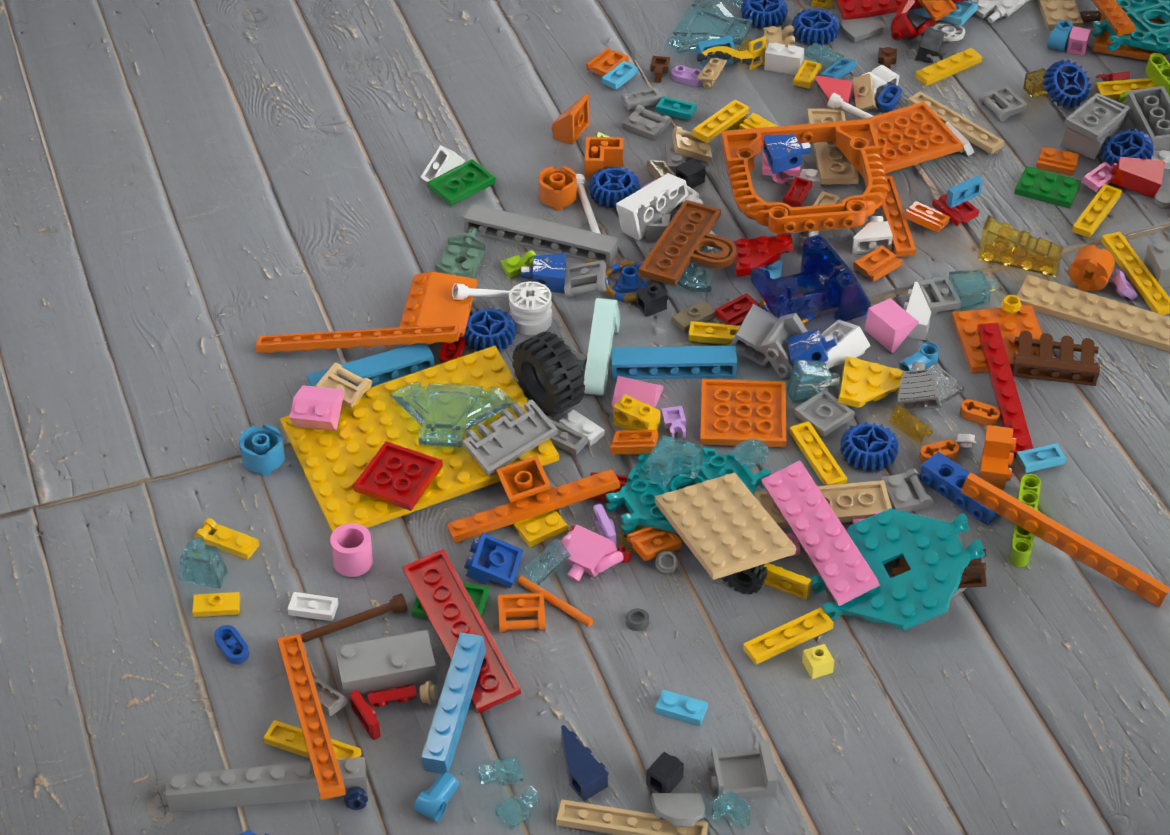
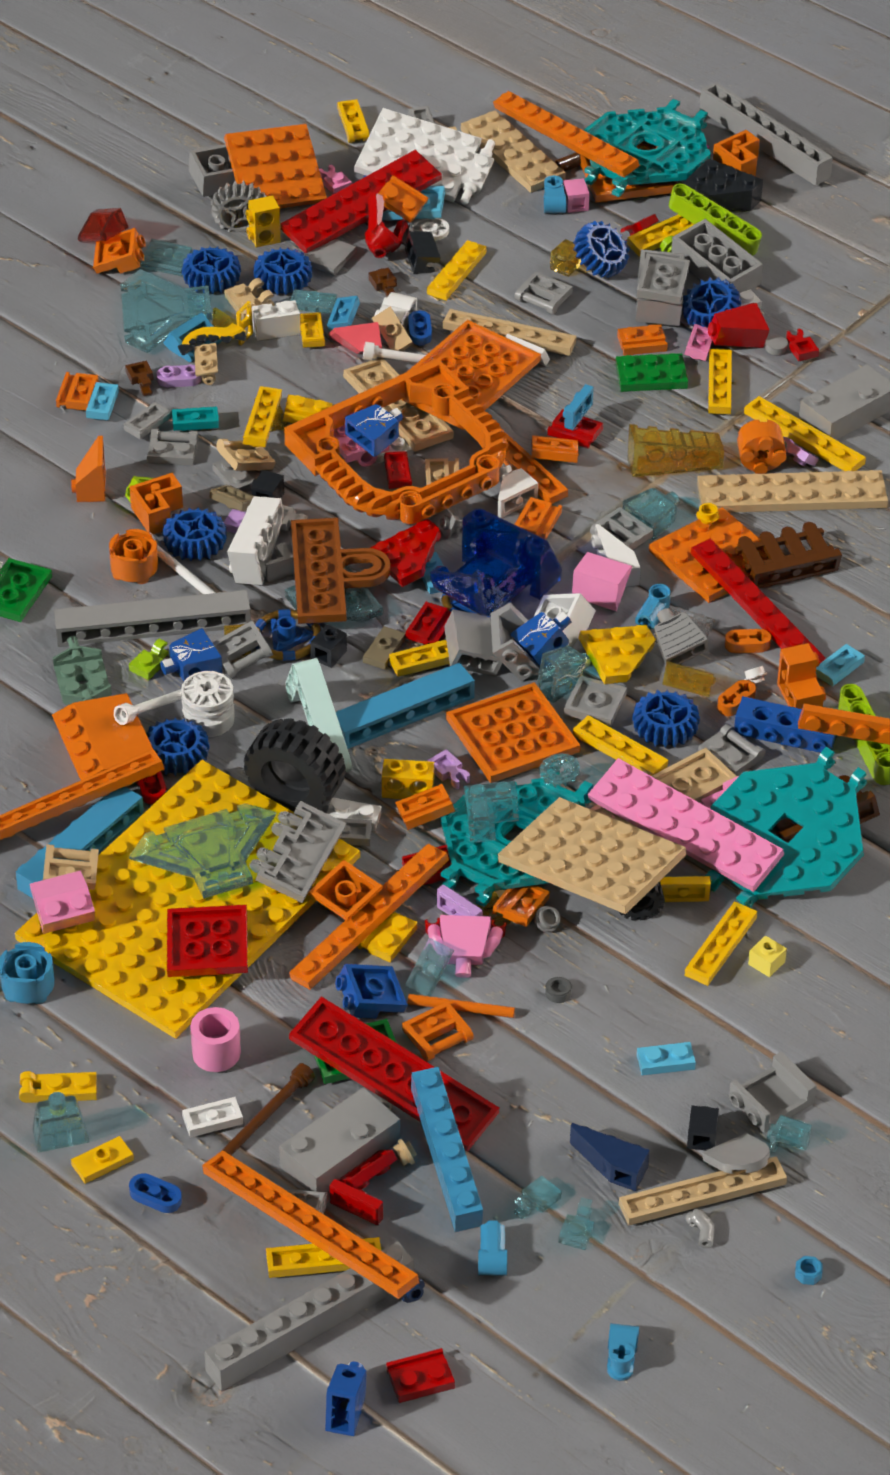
camera: 30 degrees left, 0 degrees up
bright pink slope [611,376,664,408] -> none

